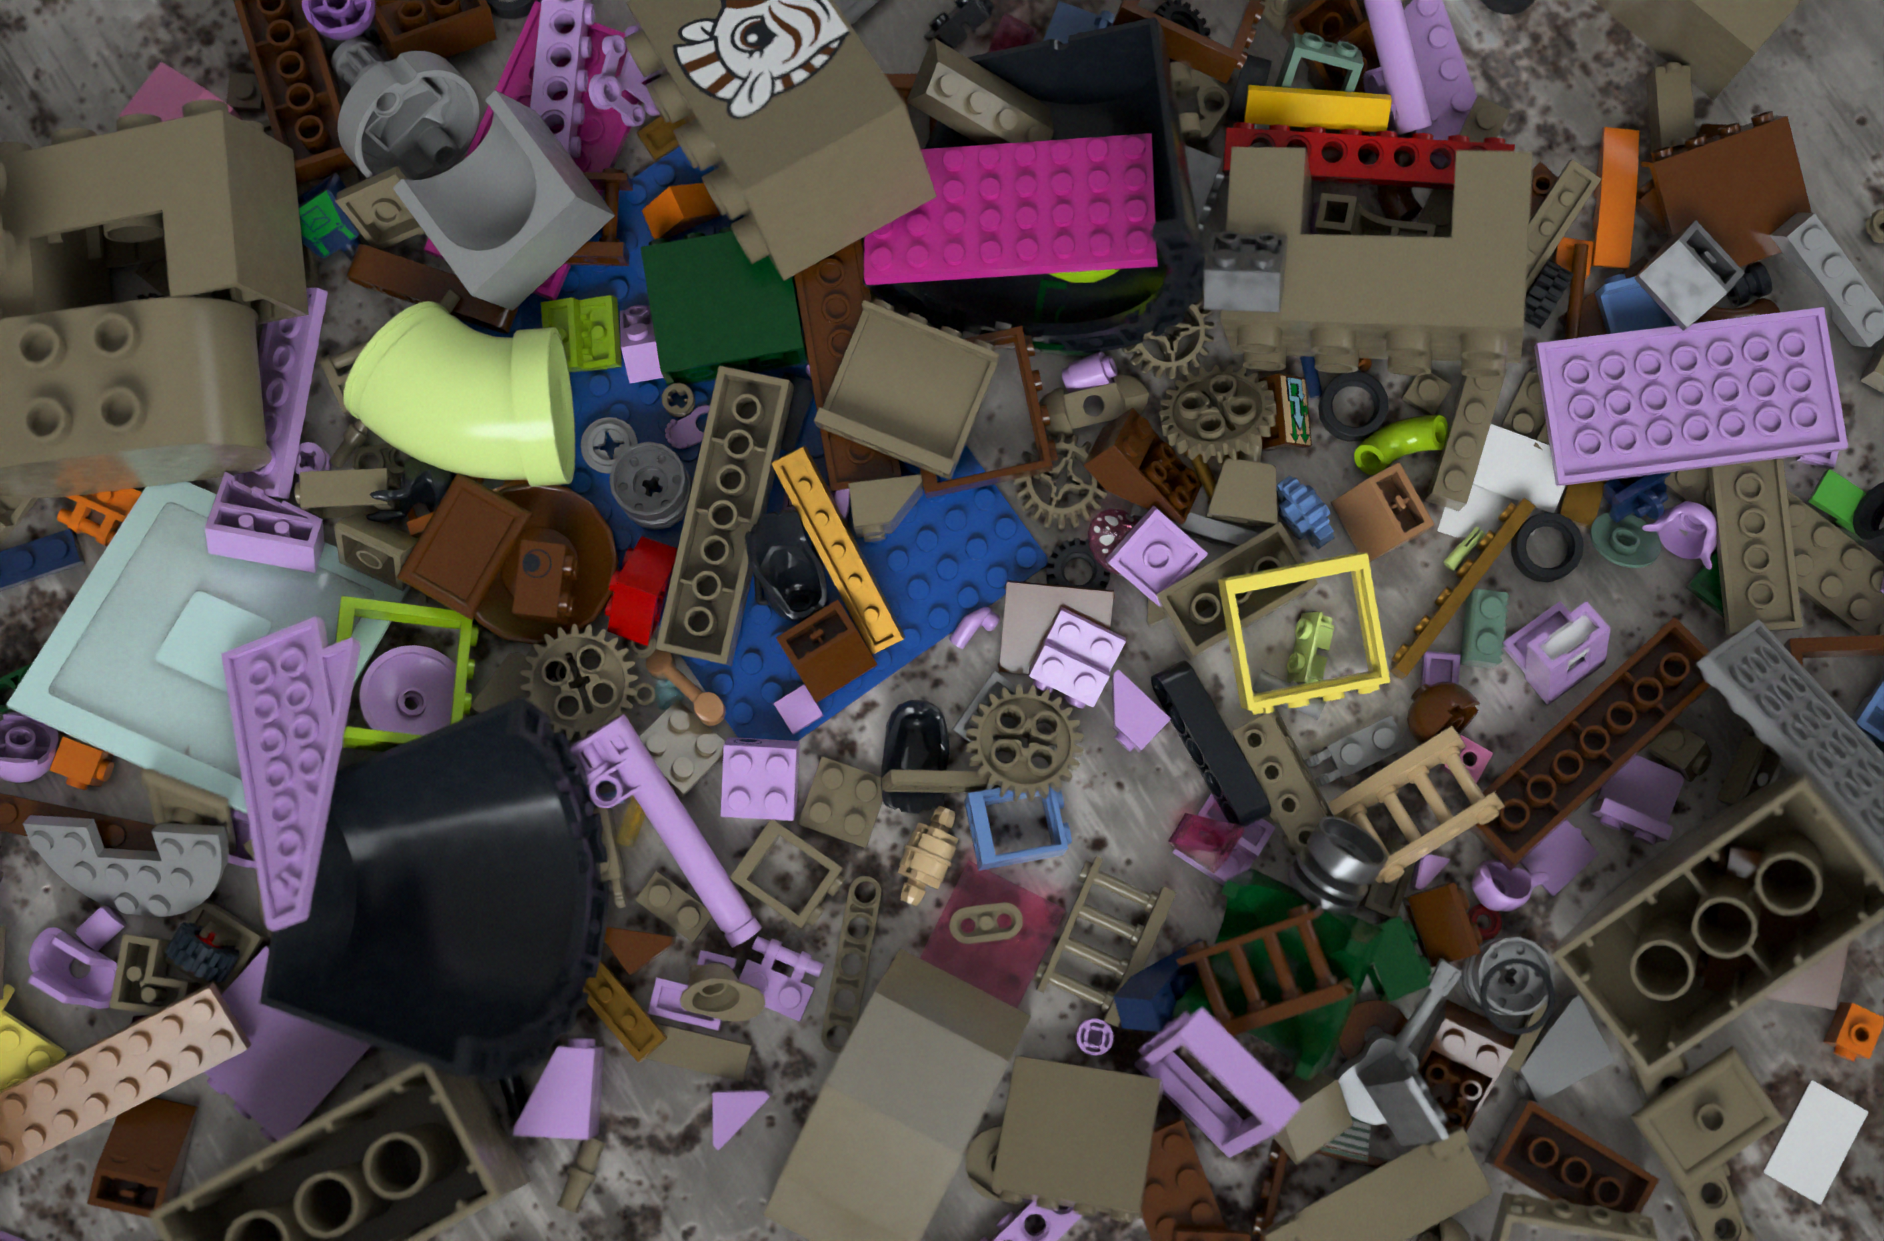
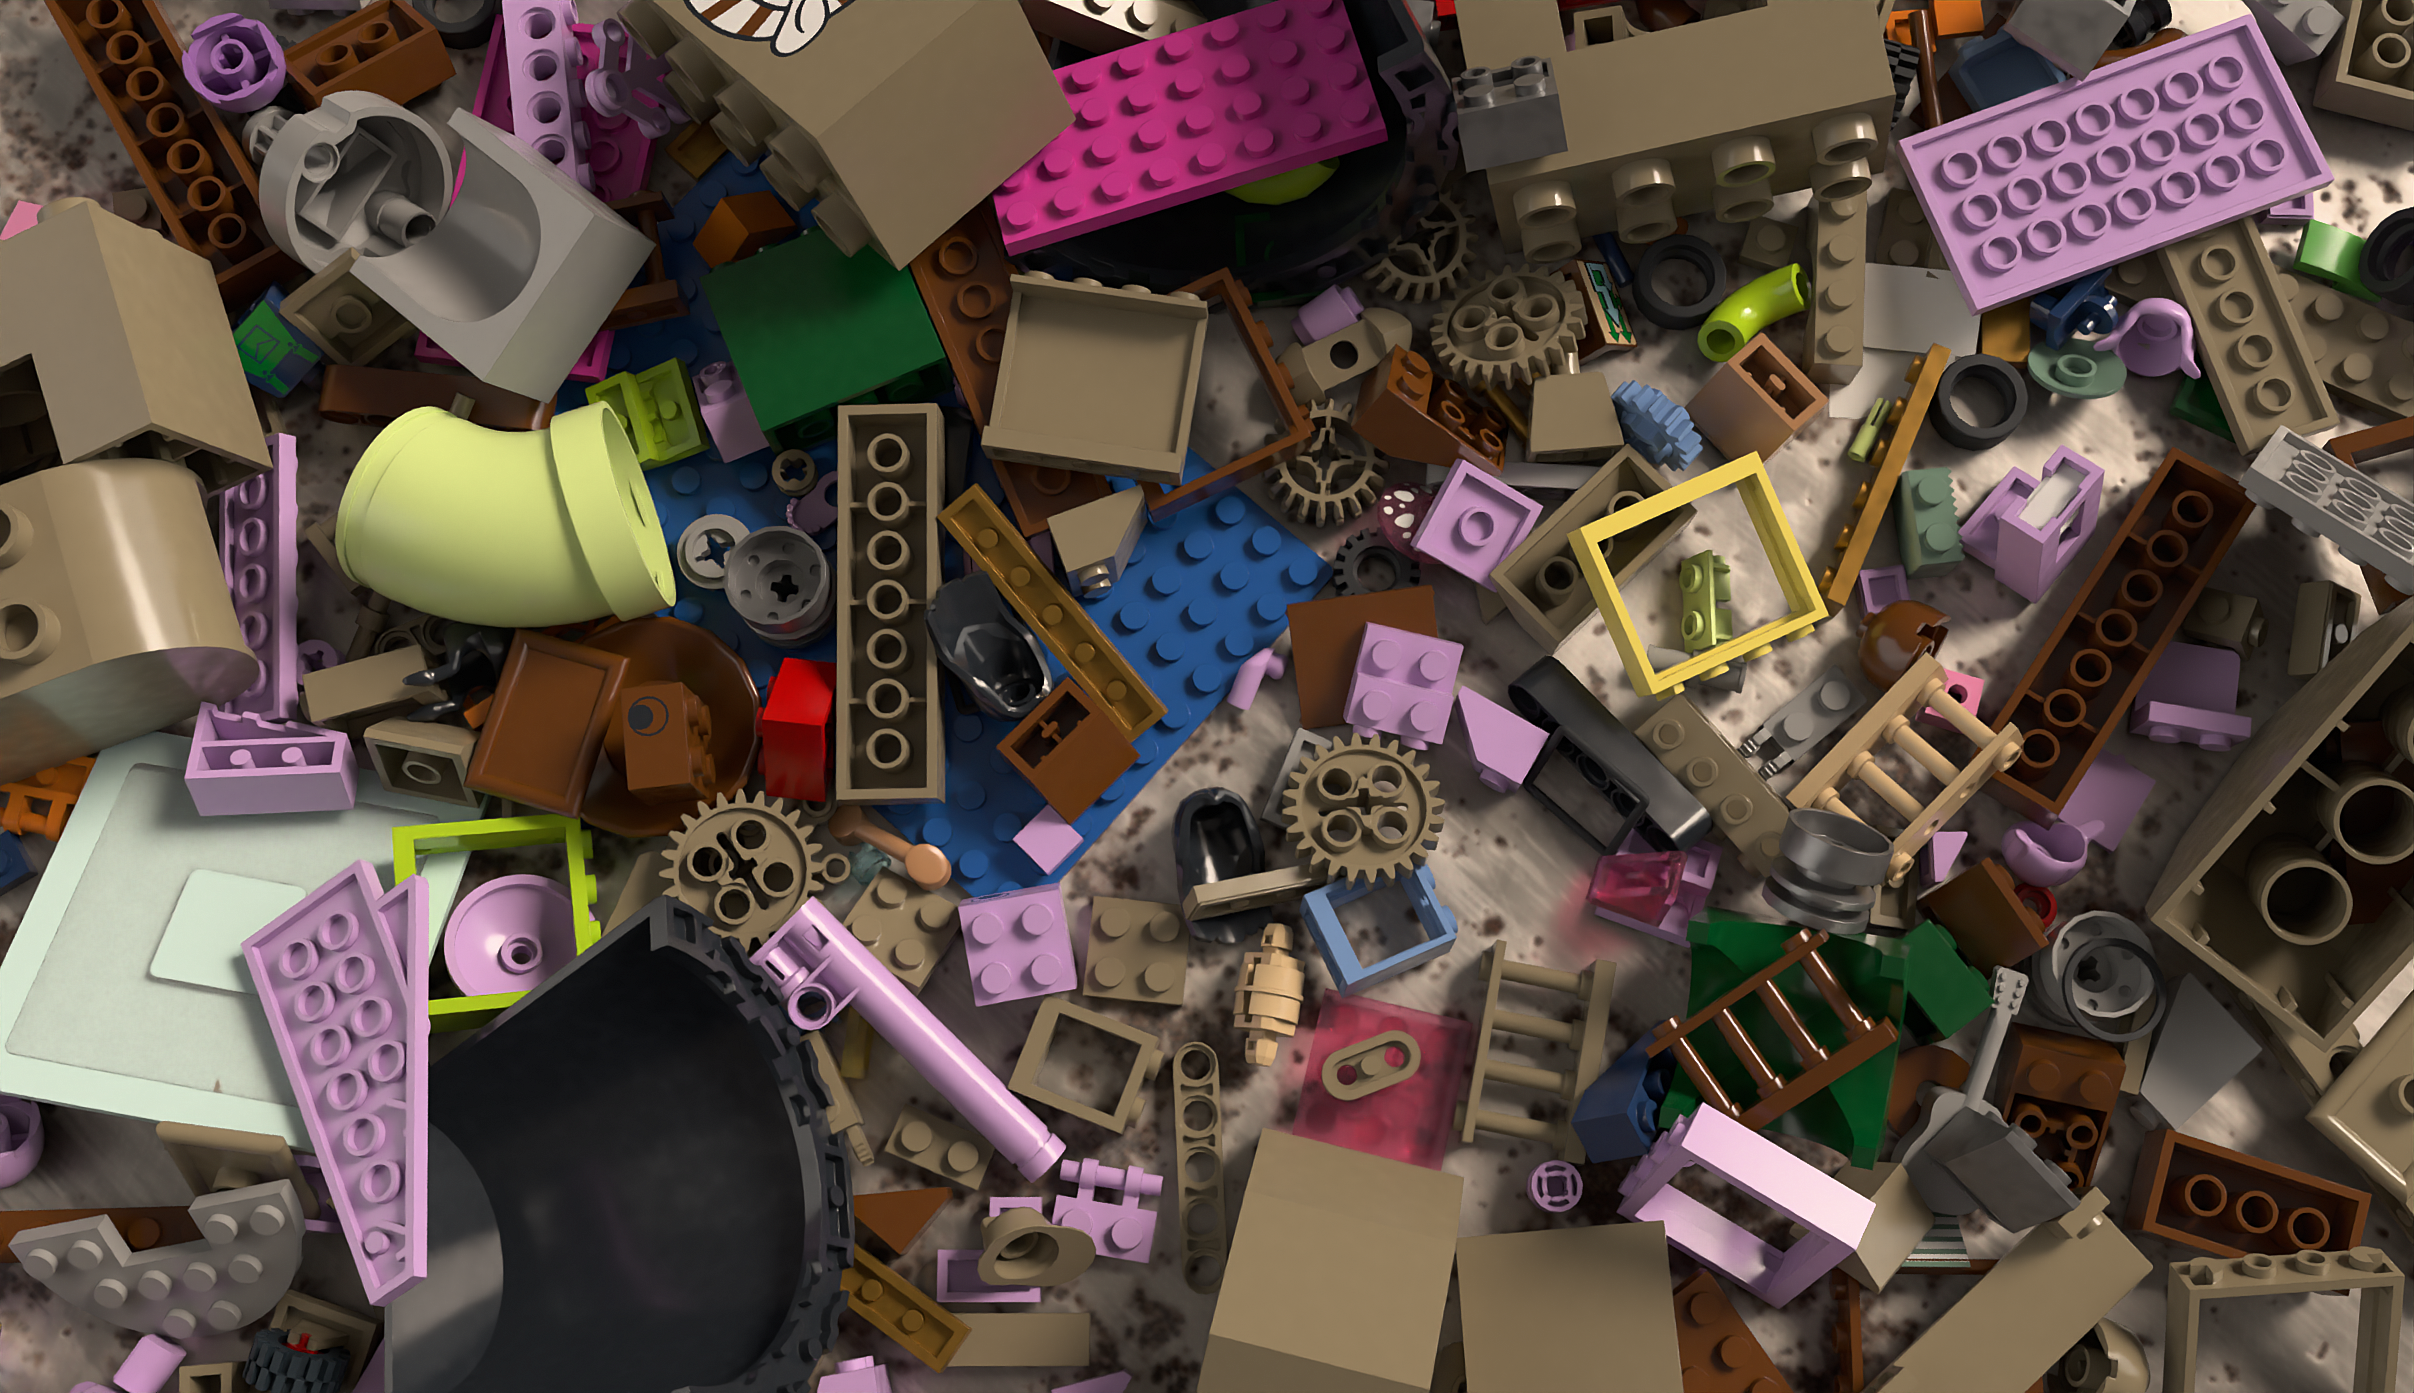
camera: 15 degrees left, 5 degrees down
orange brick [49,737,114,791] -> none
none -> black piece [1523,725,1650,858]

